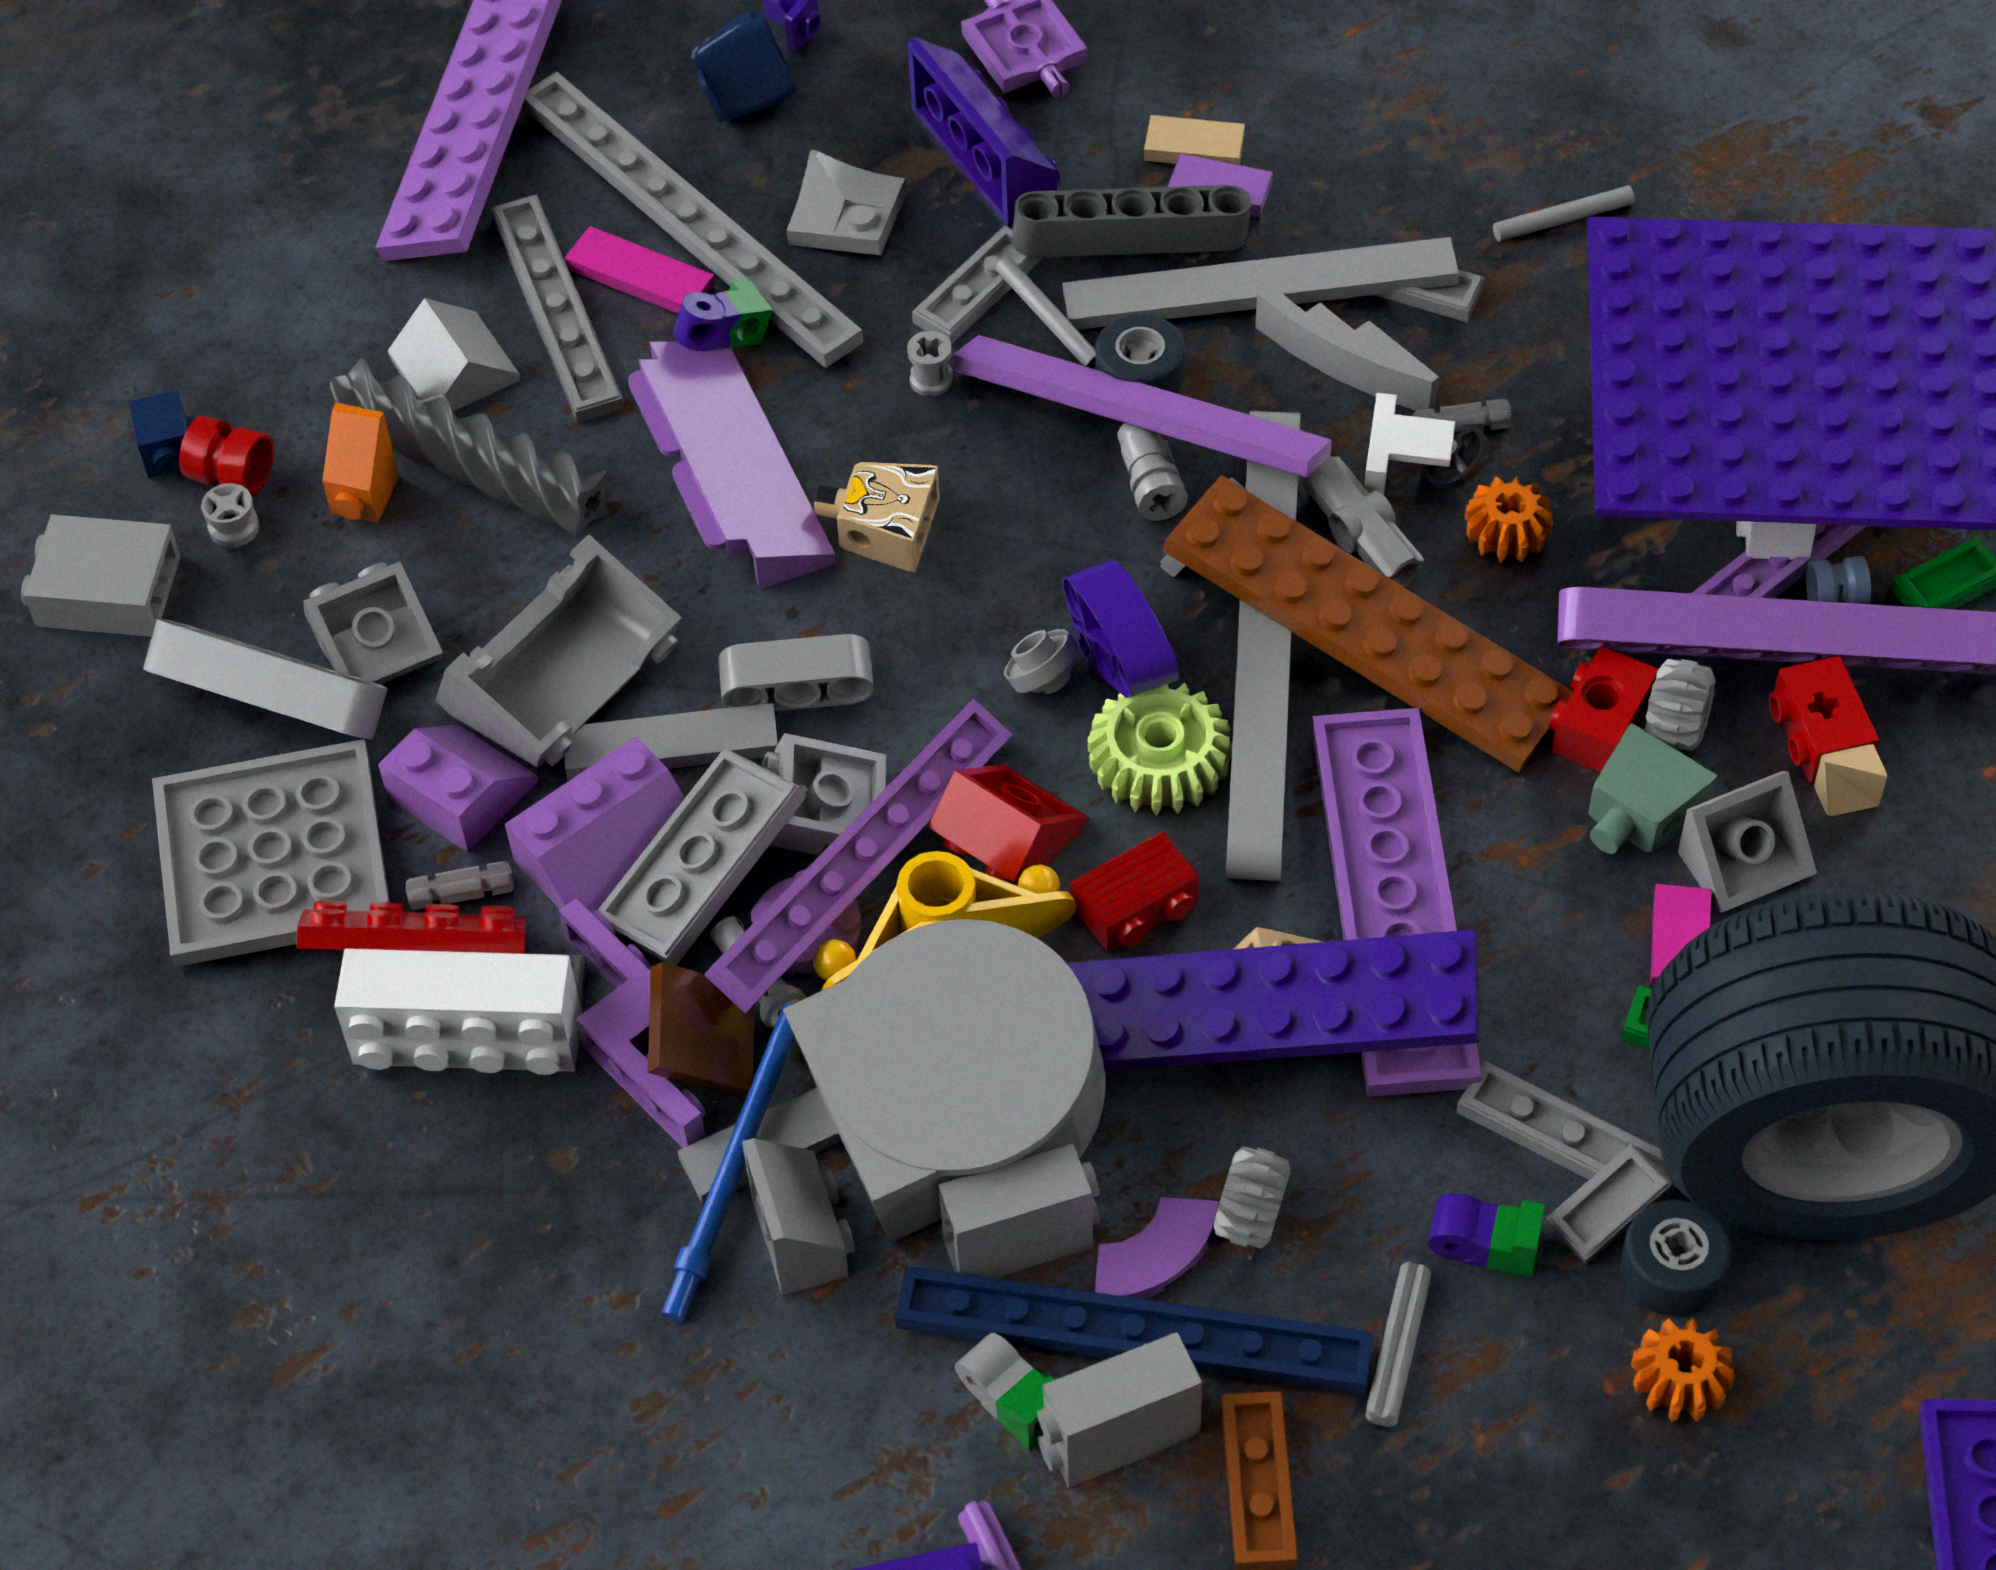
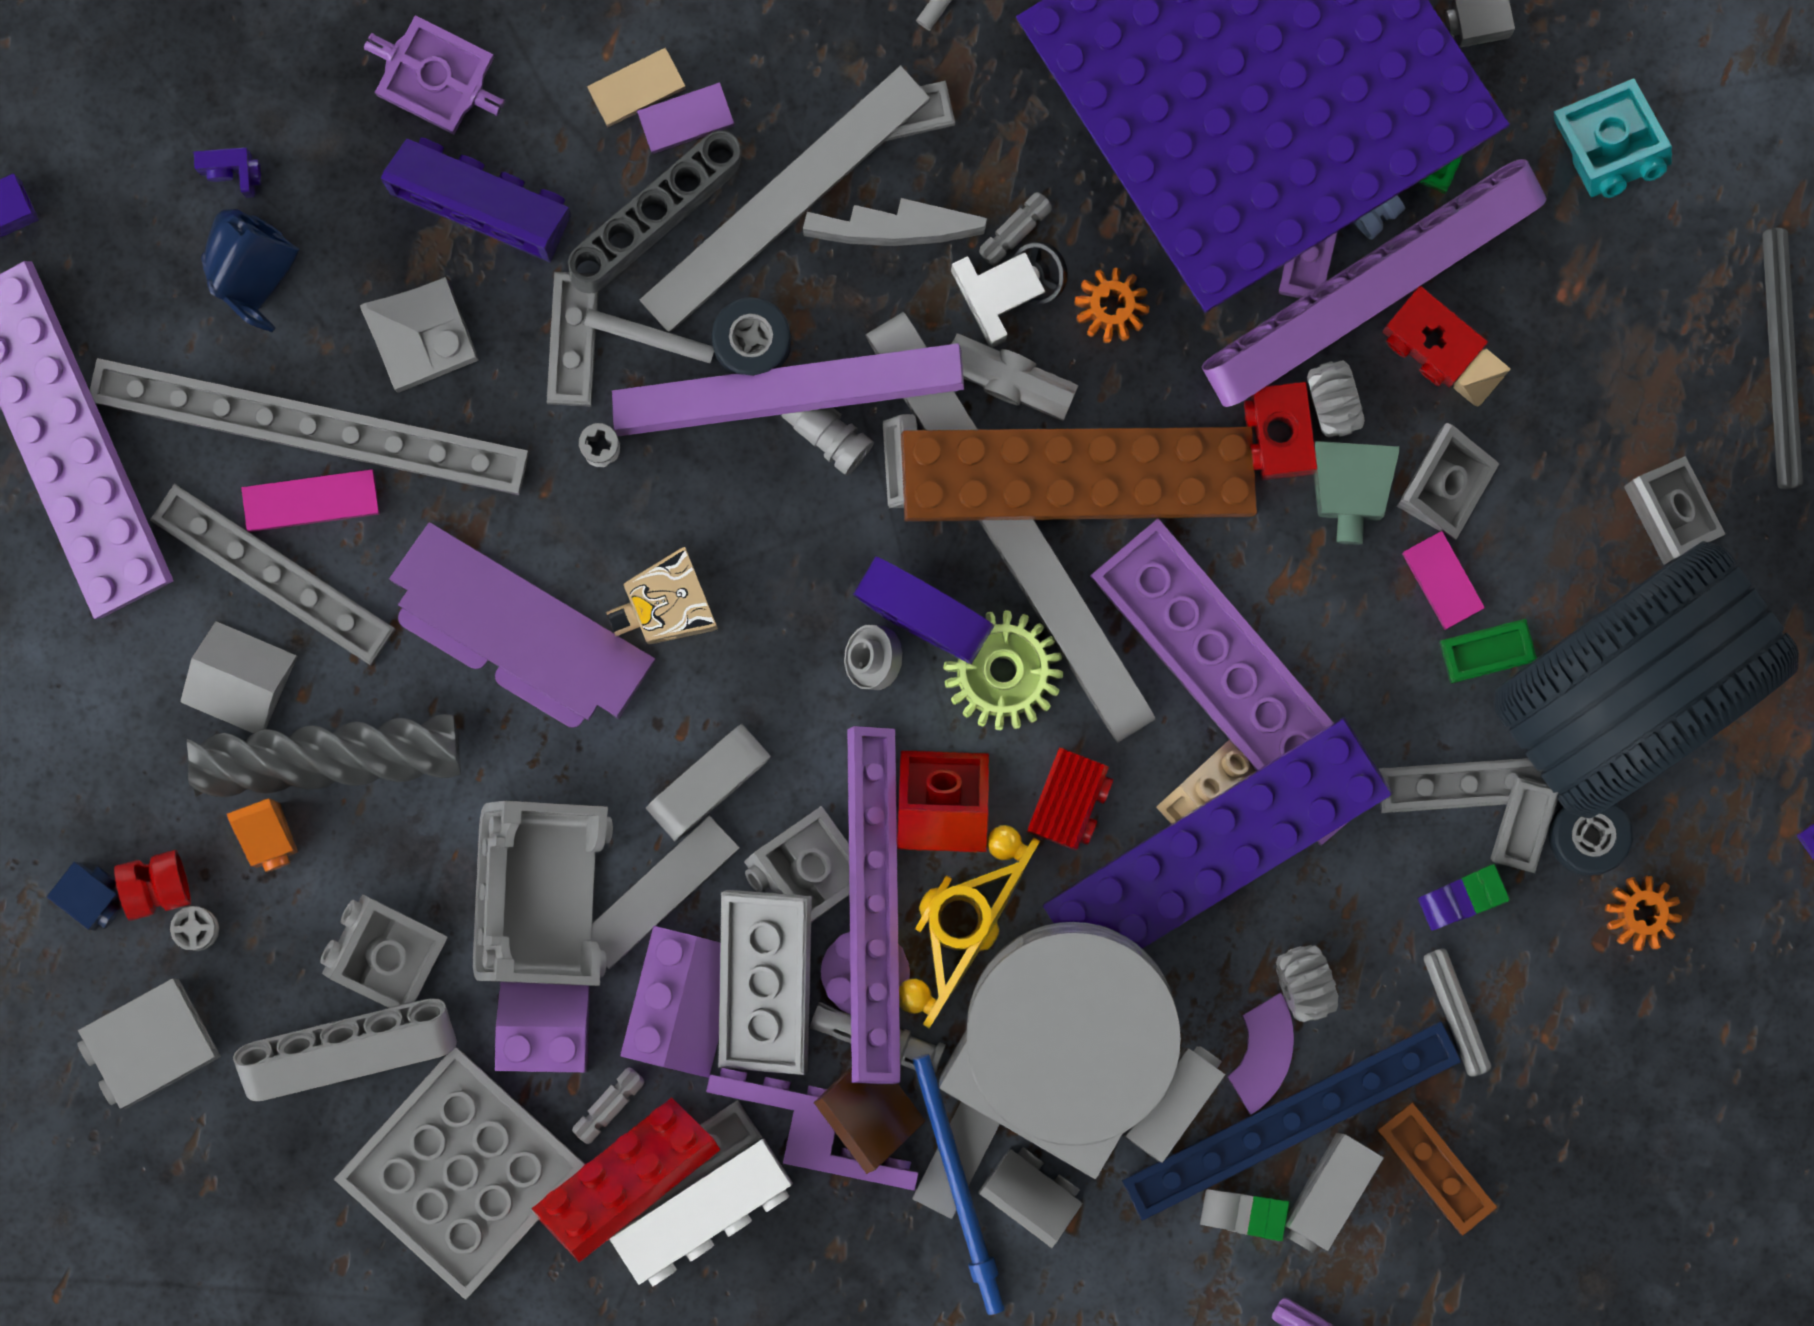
camera: 40 degrees left, 30 degrees up
leg [673,279,773,351] -> none

